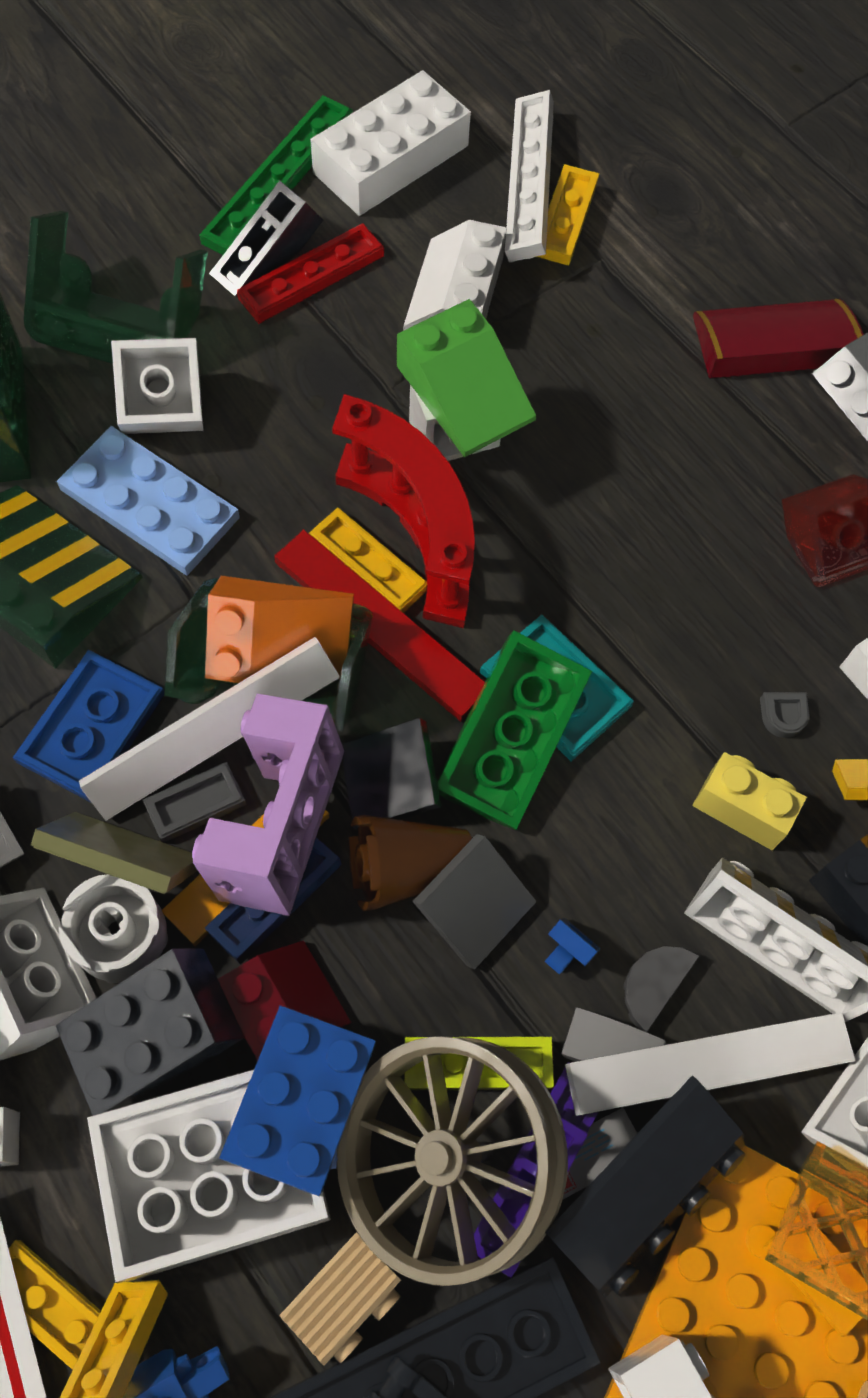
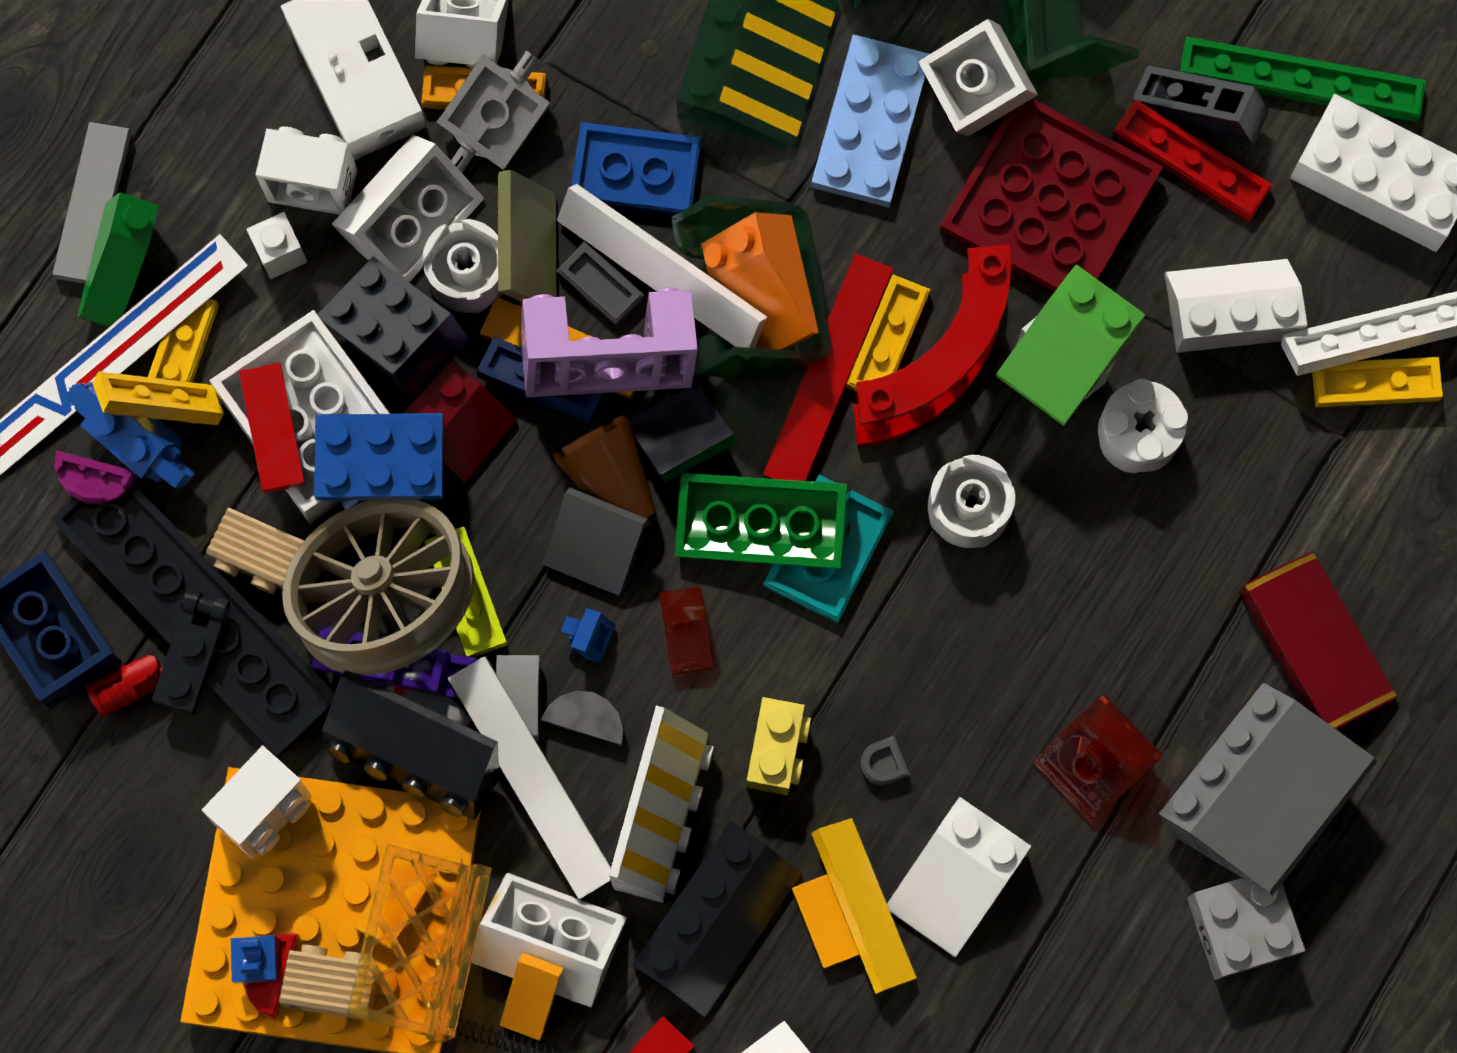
camera: 75 degrees right, 10 degrees up
none -> red tile [239,362,306,494]
none -> clear red slope [659,586,713,675]
none -> white brick [928,455,1015,548]
none -> dark red plate [940,99,1163,292]
none -> white brick [1098,379,1188,473]

